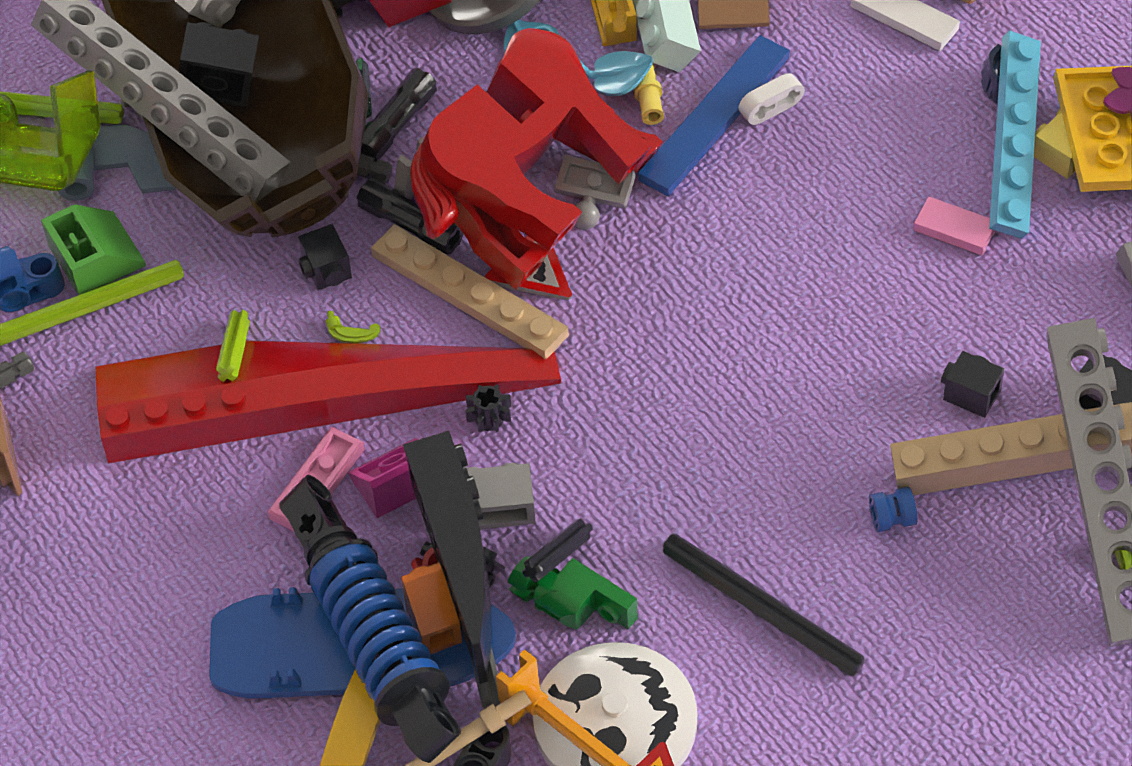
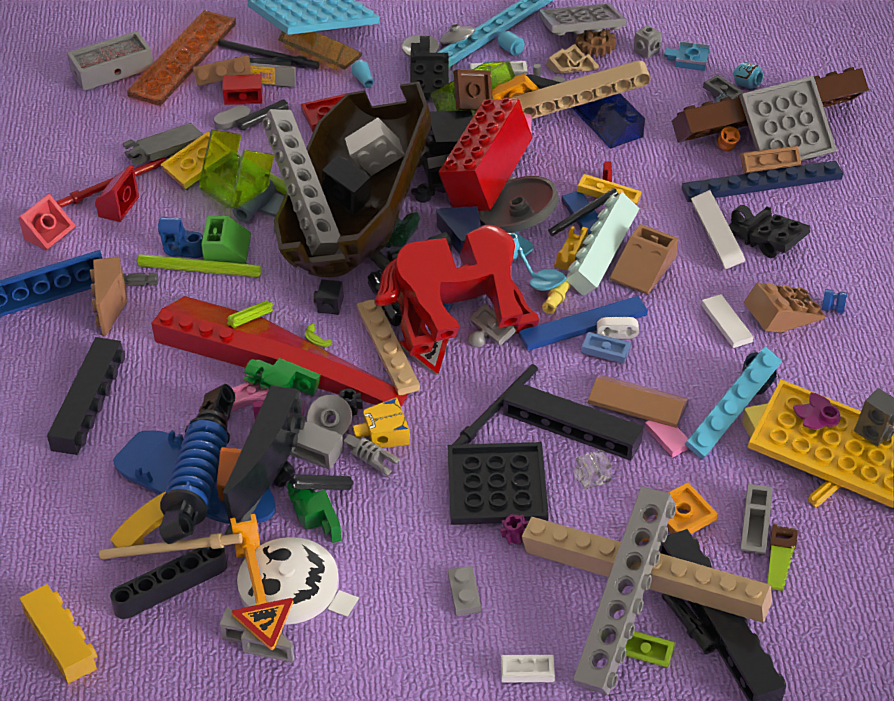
camera: 30 degrees right, 10 degrees down
black axle [663,533,865,676] -> none
blue wheel [869,487,918,532] -> none
black brick [941,350,1005,418] -> none
none -> black brick [47,337,126,455]
none -> green plate [243,358,320,396]
none -> light grey dish [307,394,352,436]
none -> white sticker [328,590,359,617]
none -> light grey hinge [344,434,399,476]
none -> yellow torso [352,398,410,448]
none -> dark blue slope [436,206,480,254]
none -> black plate [447,442,549,525]
none -> light grey plate [448,566,481,616]
none -> black bar [452,364,538,445]
none -> magenta gear [500,514,529,545]
none -> white plate [501,655,555,682]
none -> black brick [503,381,644,461]
none -> clear brick [573,450,612,490]
none -> medium blue plate [581,332,631,364]
none -> medium nougat slope [588,375,689,428]
none -> light orange plate [641,482,718,542]

